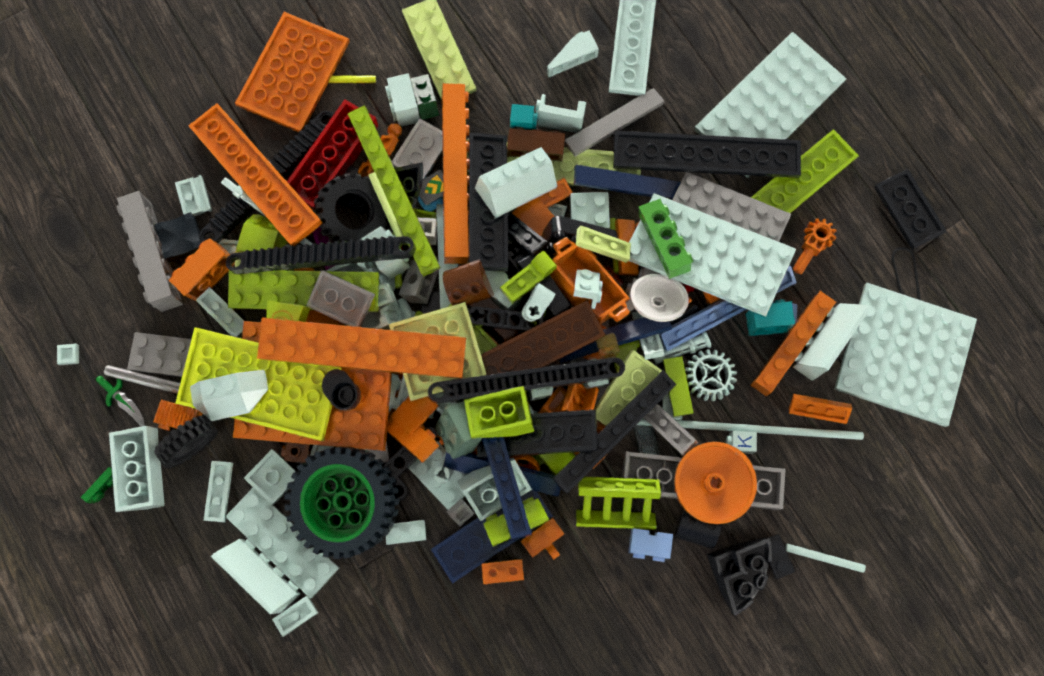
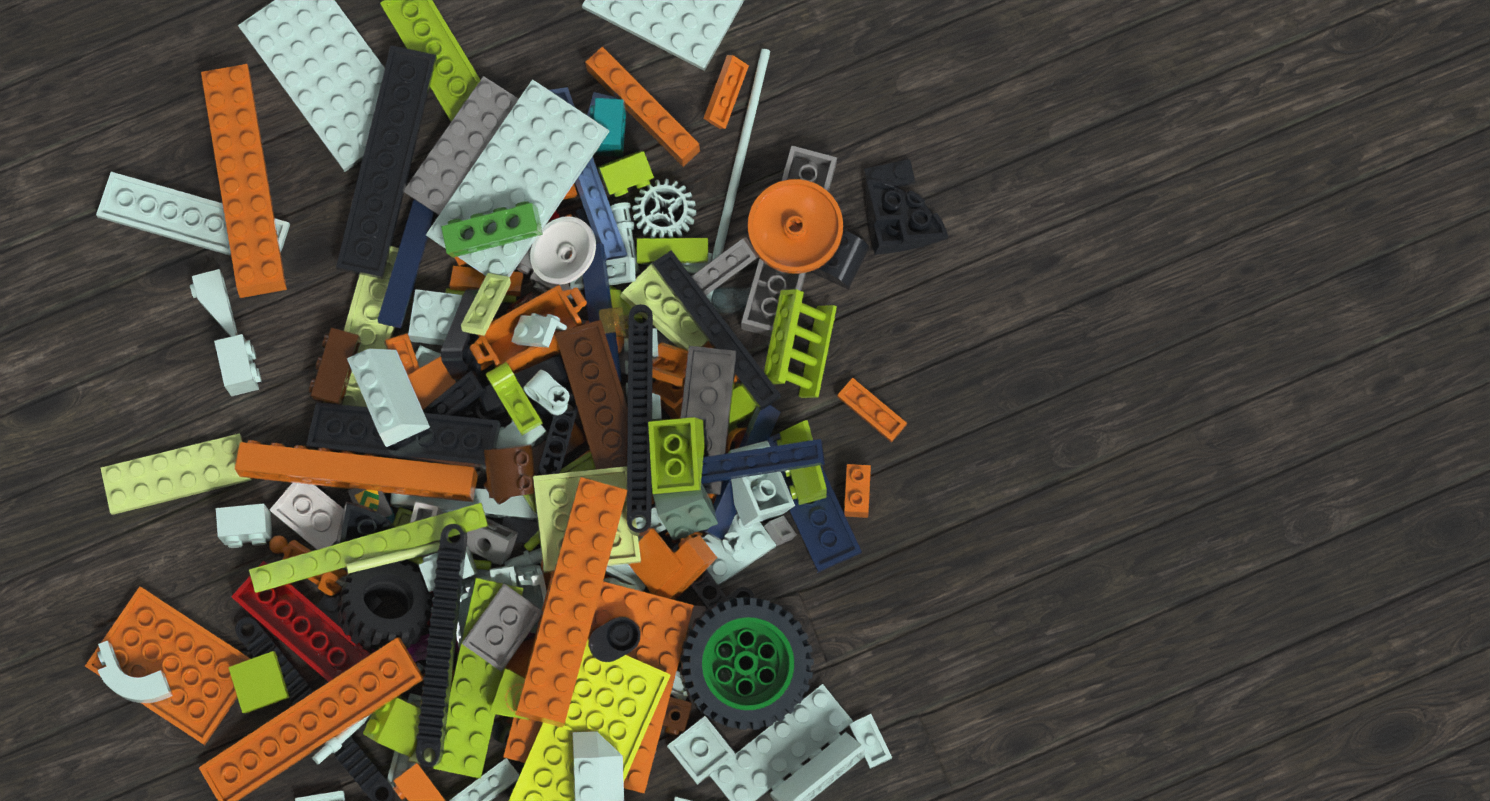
camera: 75 degrees left, 0 degrees up
neon yellow bar [329,76,376,83] -> none
light aqua plate [386,520,427,545] -> none
brick [410,74,439,120] -> none
teal brick [510,104,538,130] -> none
orange plate [521,518,565,560] -> none
light aqua panel [535,94,586,133] -> none
light grey tile [564,88,664,157] -> none
light blue brick [628,528,673,562] -> none
light aqua brick [726,431,757,454] -> none
light aqua bar [785,544,865,573] -> none
orange gear [793,219,836,275] -> none
light aqua slope [793,303,872,381] -> none
none -> light aqua arch [97,641,173,703]
none -> orange brick [201,64,287,298]
none -> light aqua brick [214,334,261,396]
none -> lime tile [228,651,289,713]
none -> lime slope [597,150,654,197]
none -> orange plate [837,378,907,443]

